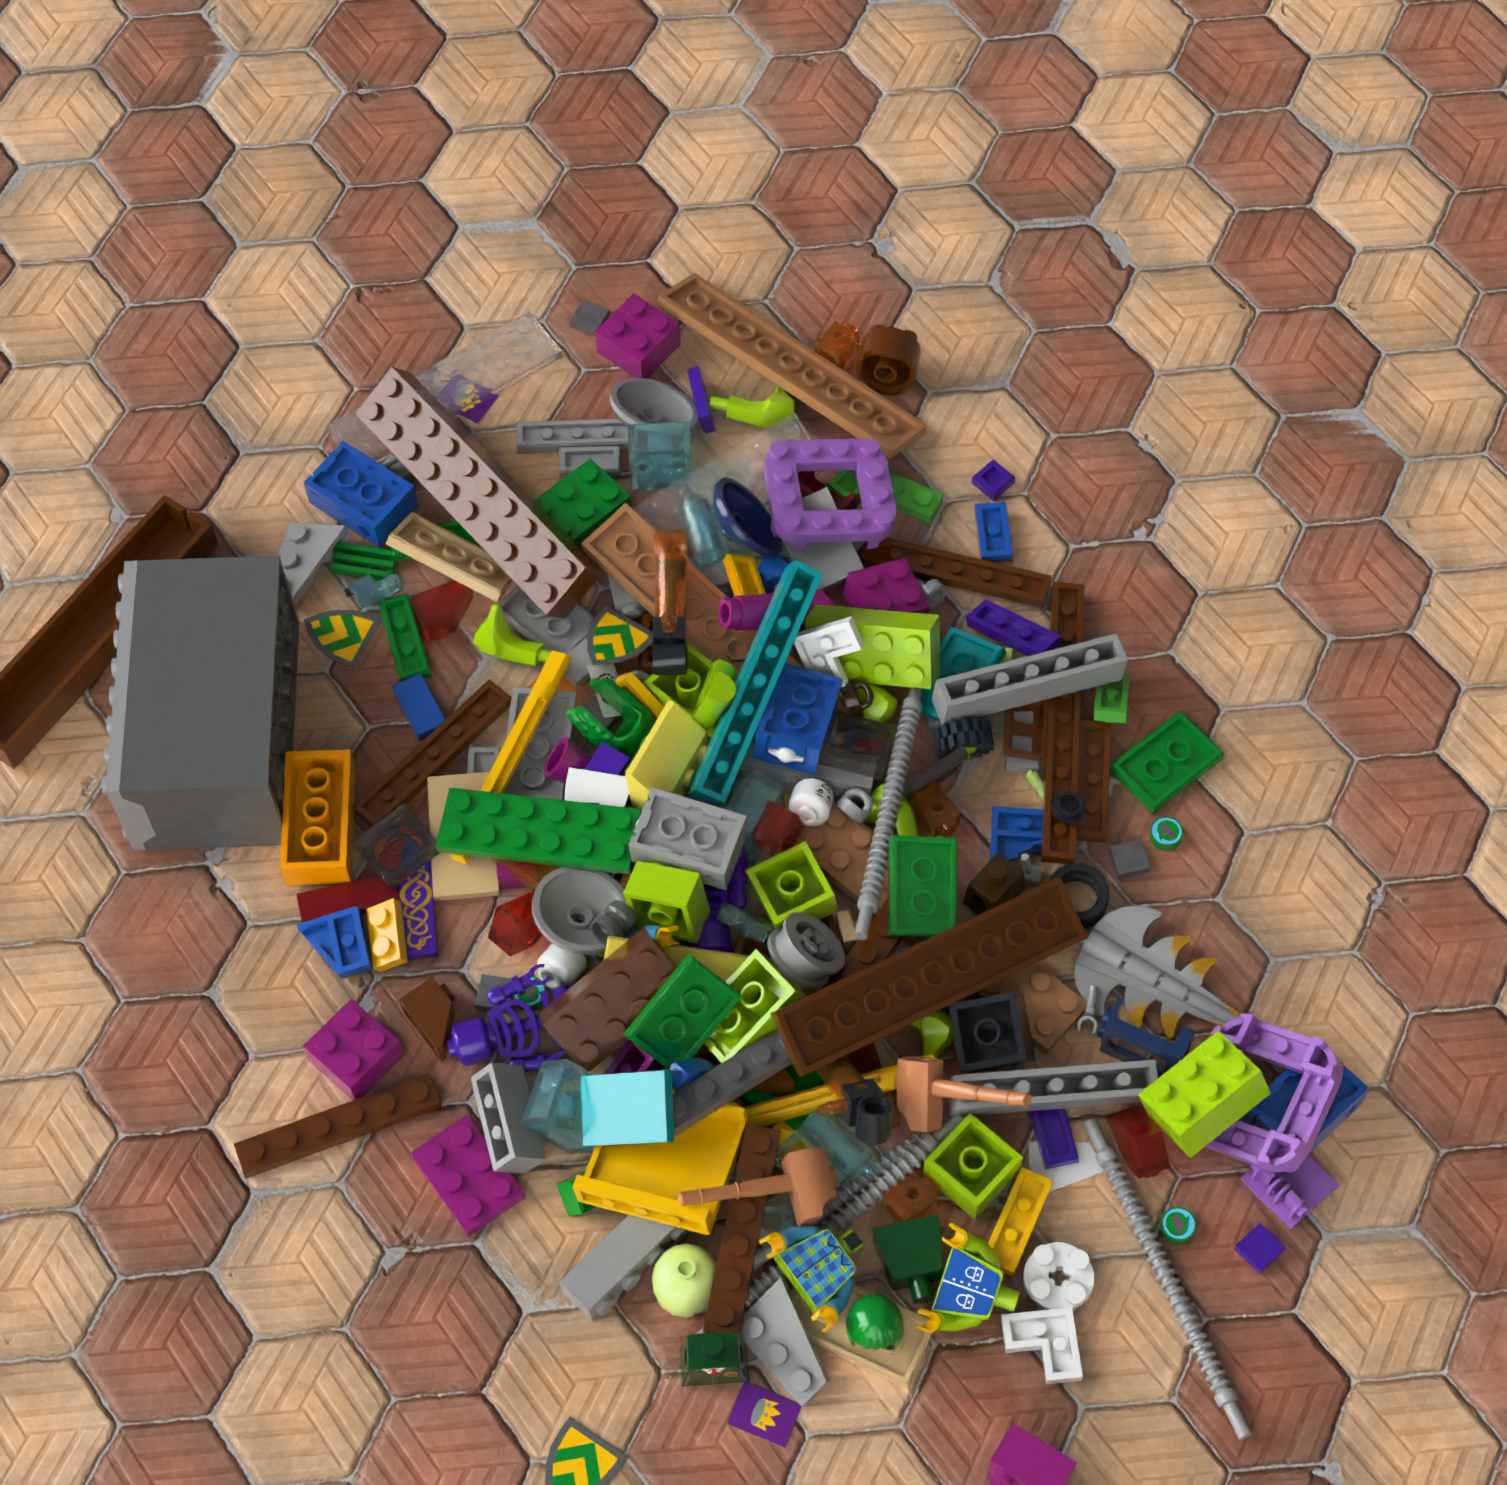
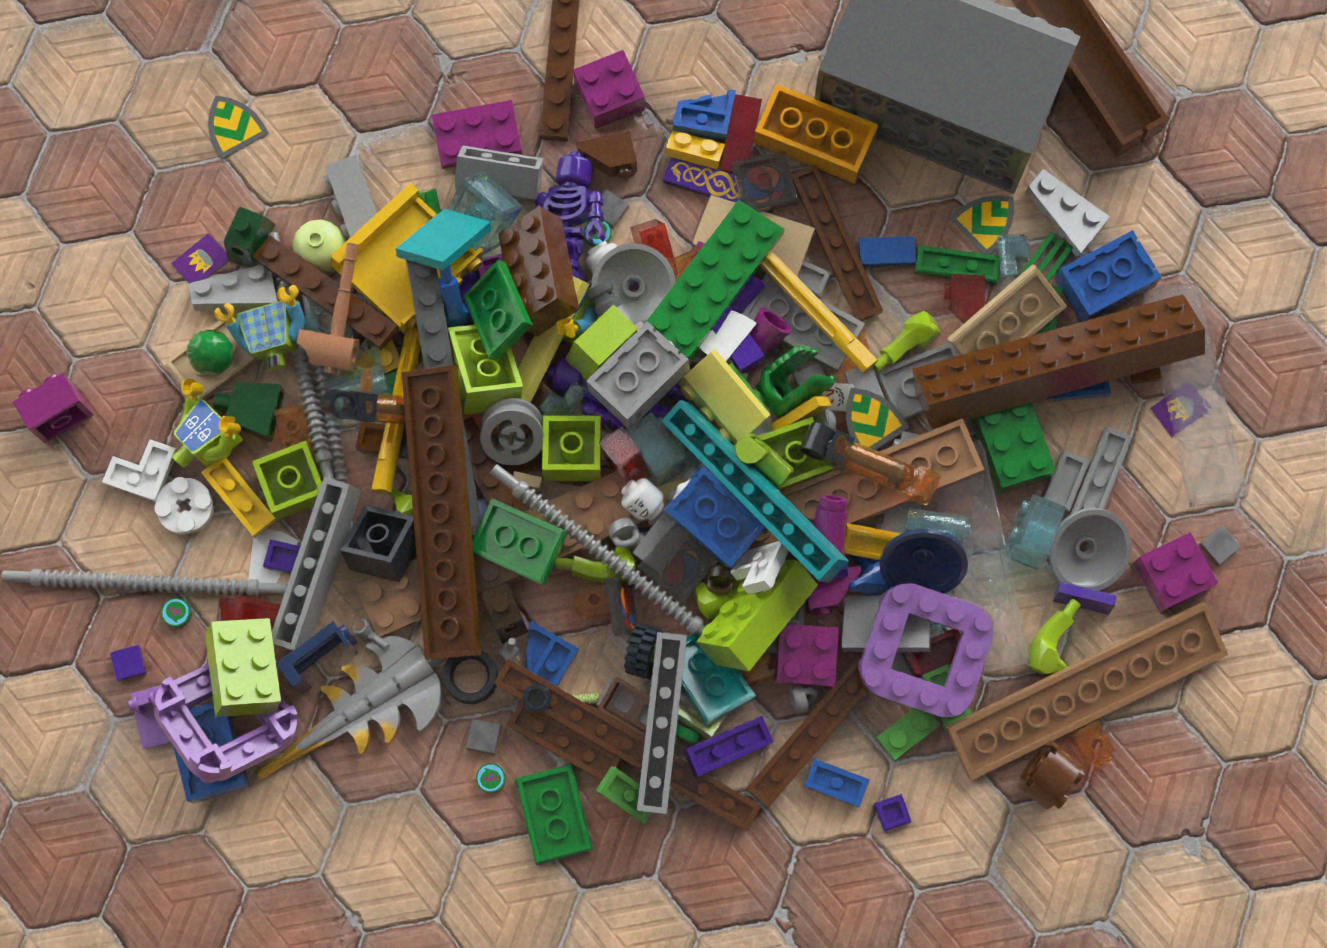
camera: 115 degrees right, 15 degrees up
nougat piece [895,1056,1032,1132] -> none

